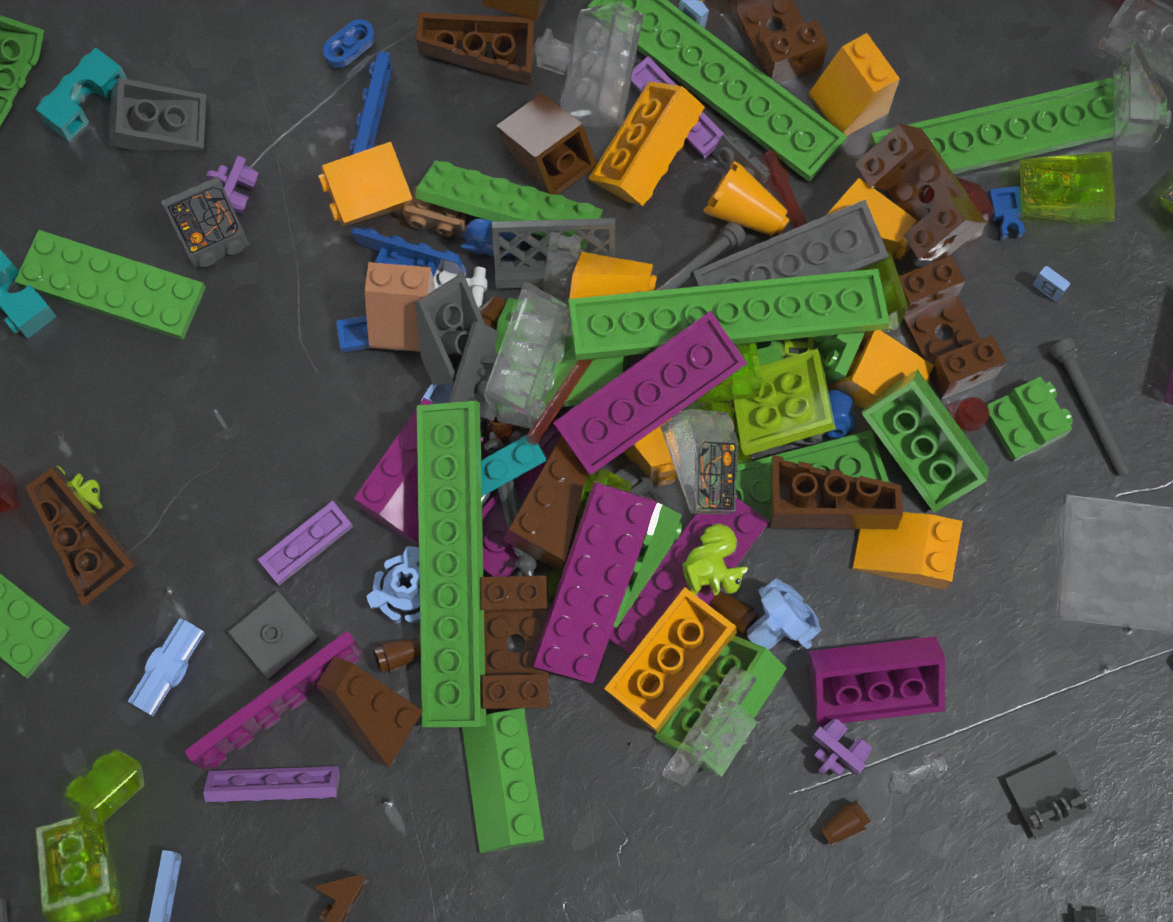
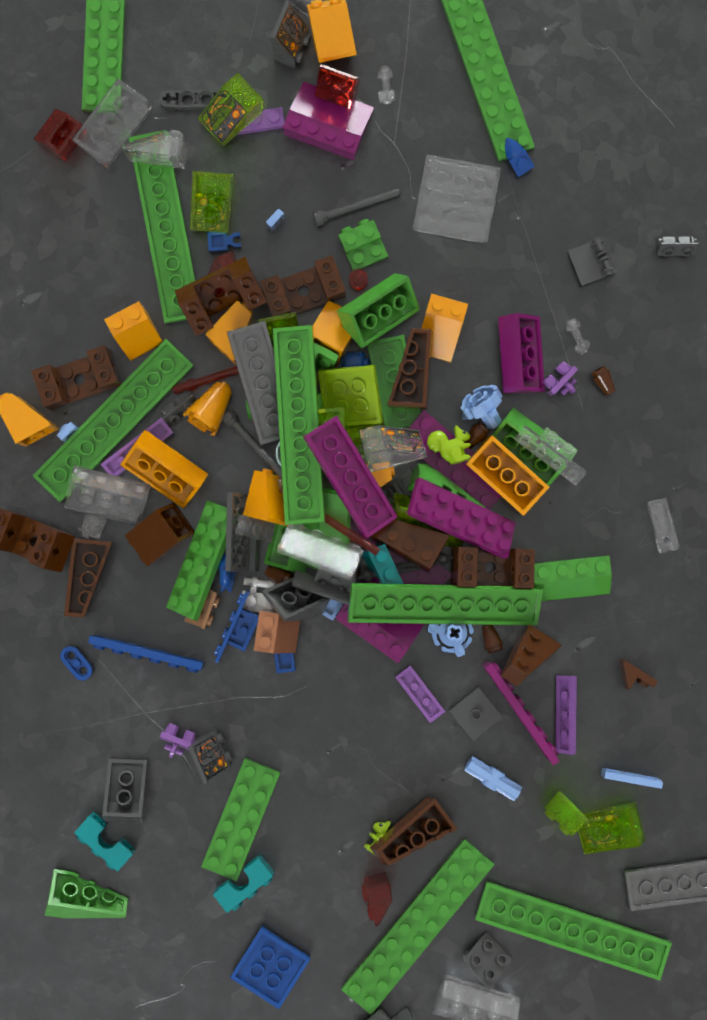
camera: 85 degrees left, 15 degrees up
light orange slope [318,142,412,227] -> none

